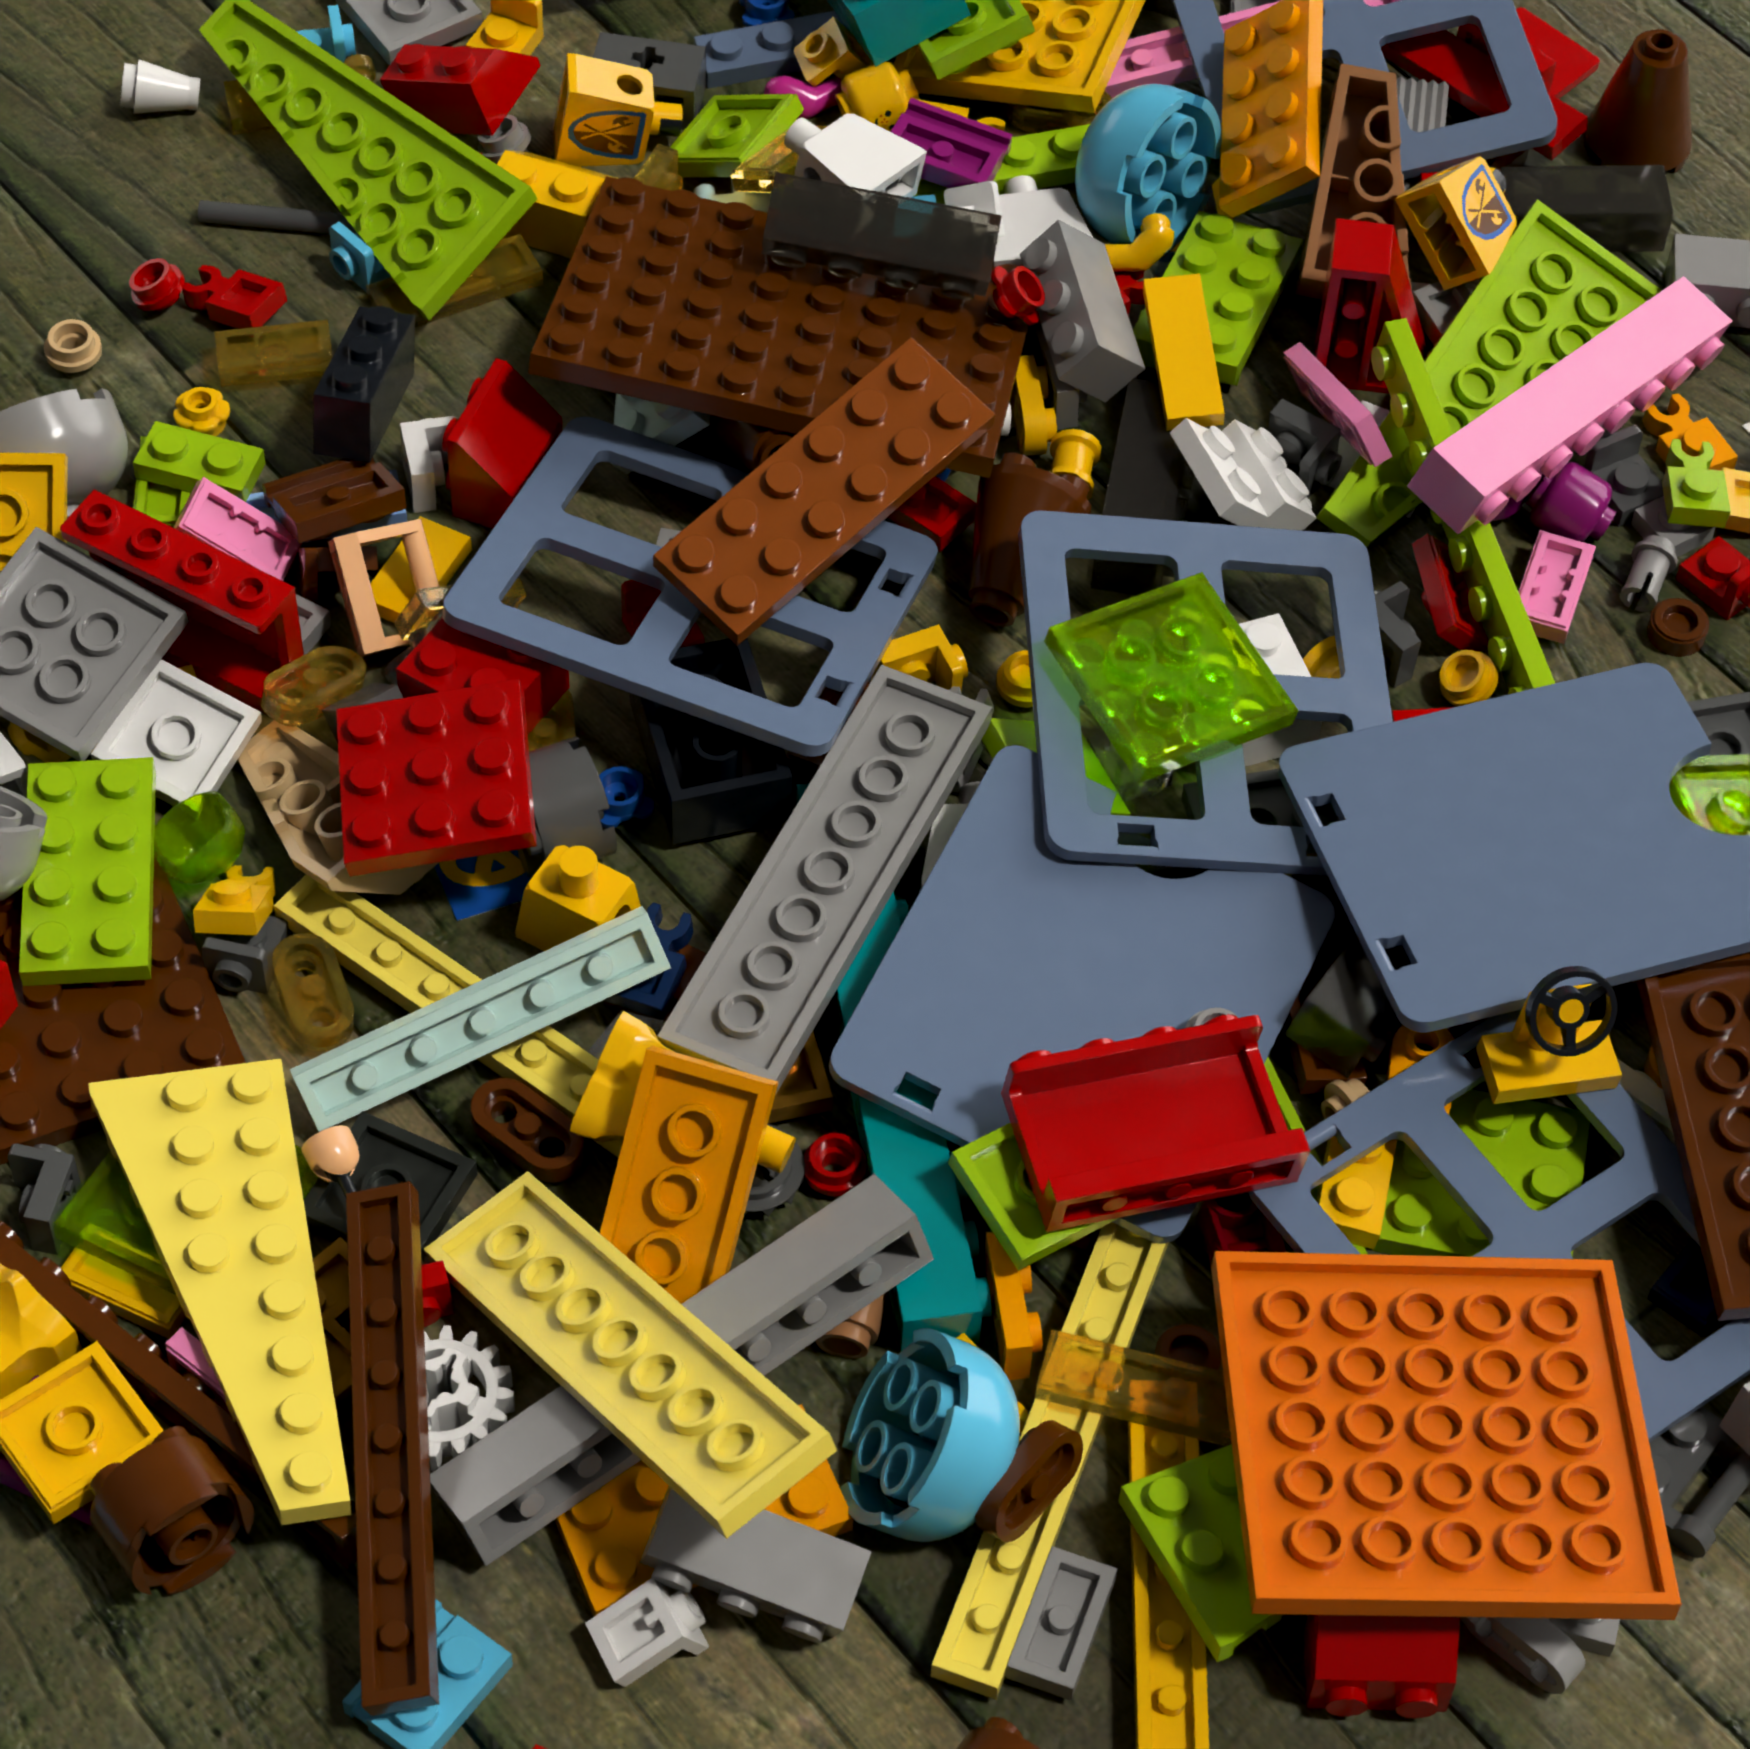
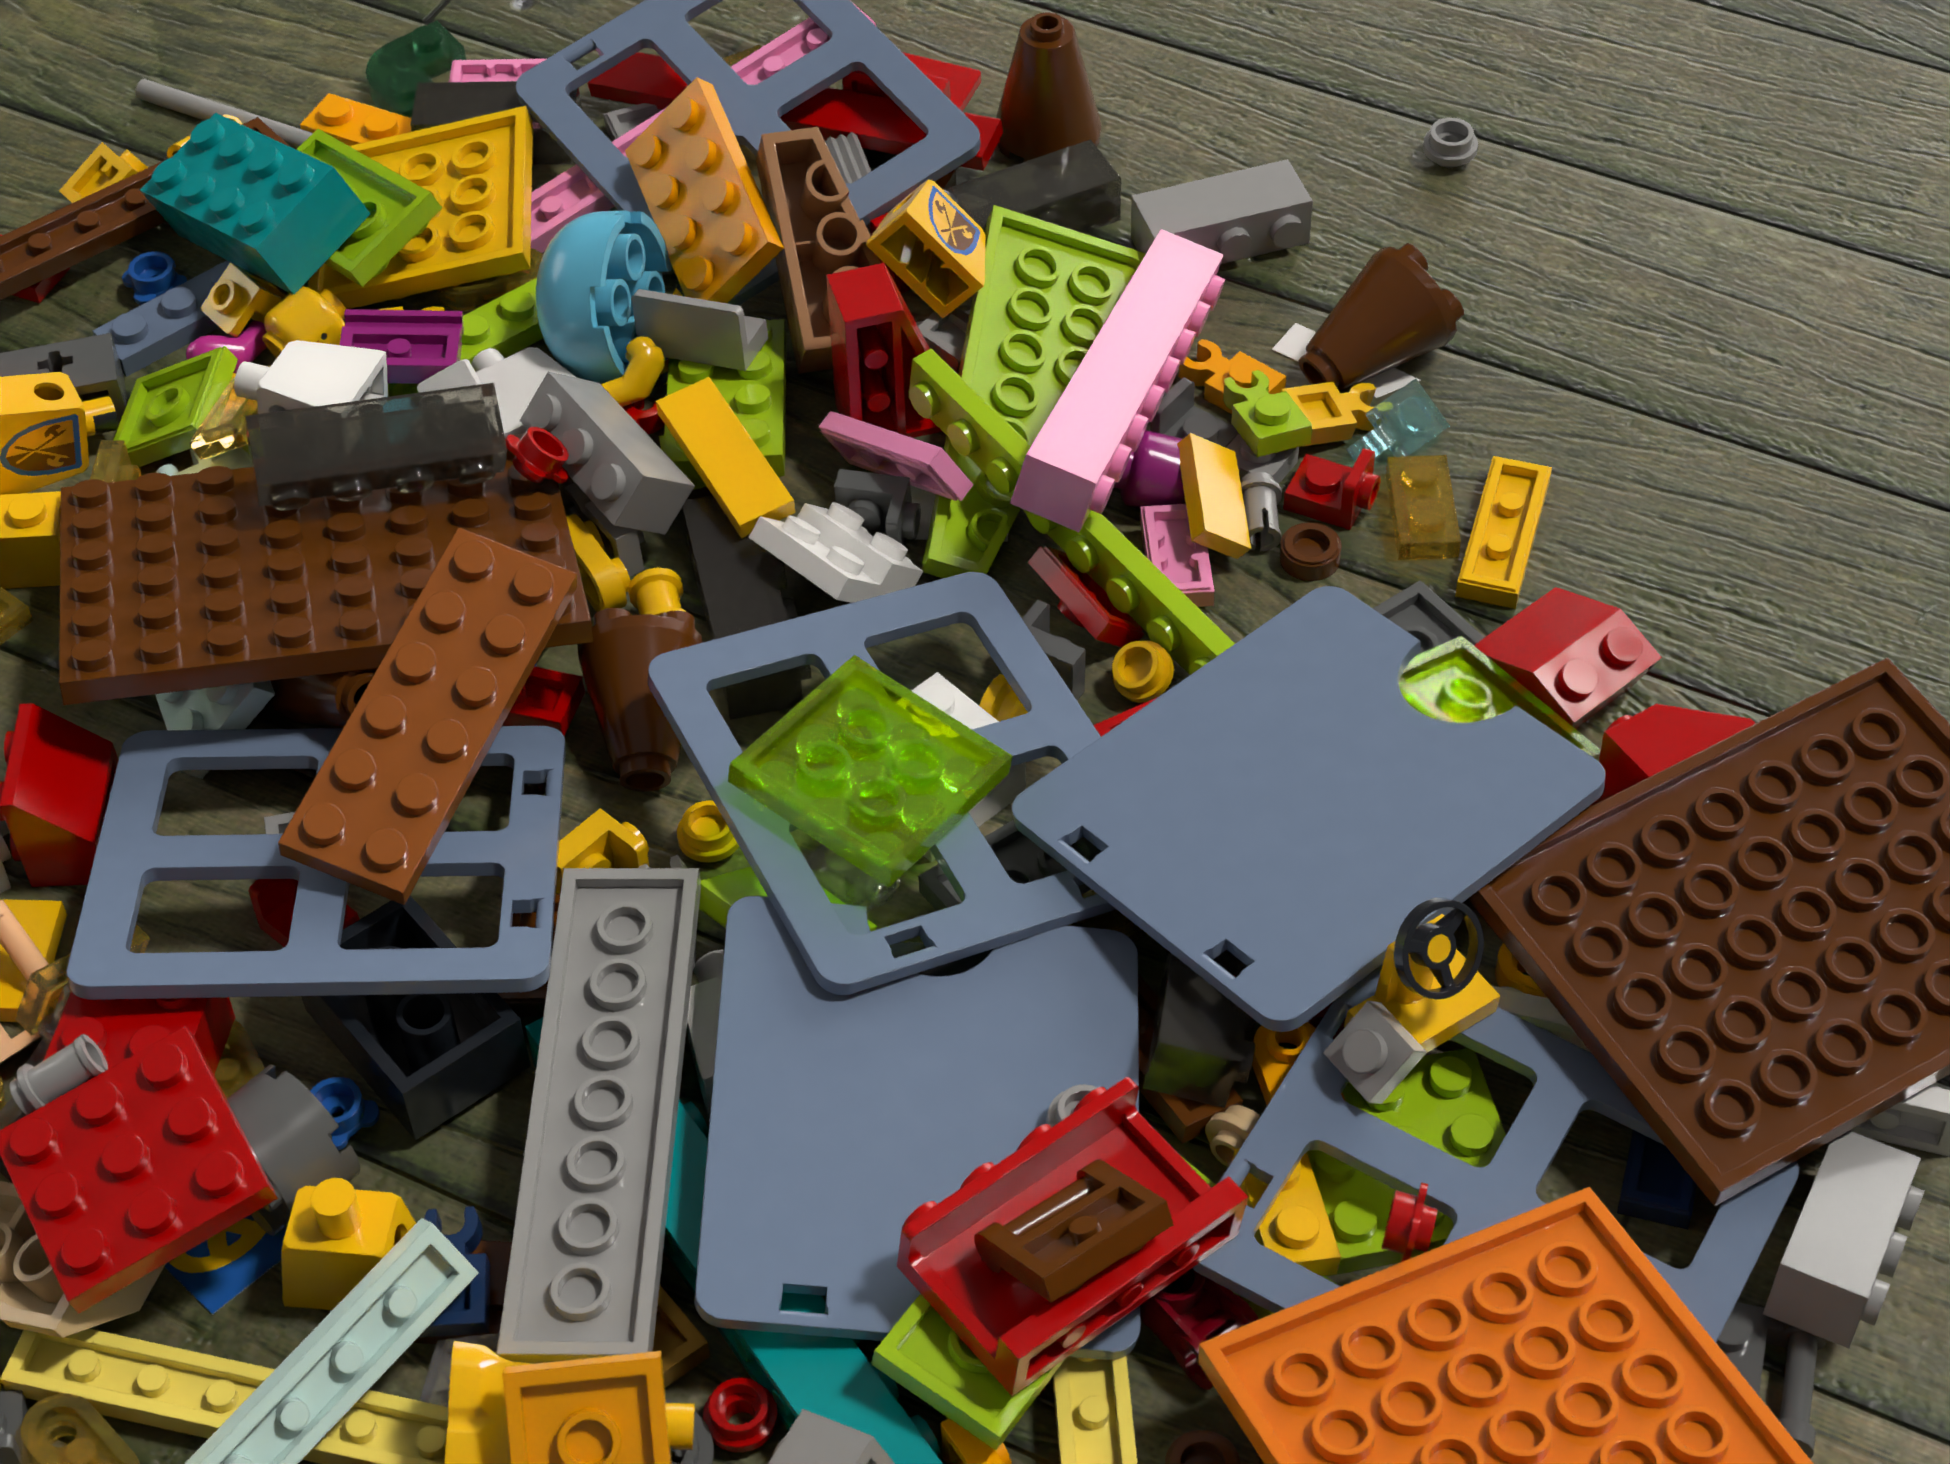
camera: 20 degrees left, 5 degrees down
none -> light grey pin [9,1034,108,1115]
none -> light grey panel [631,289,768,371]
none -> reddish brown plate [974,1159,1174,1303]
none -> yellow tile [1177,433,1251,559]
none -> light grey plate [1323,1001,1427,1104]
none -> red plate [1381,1182,1438,1262]

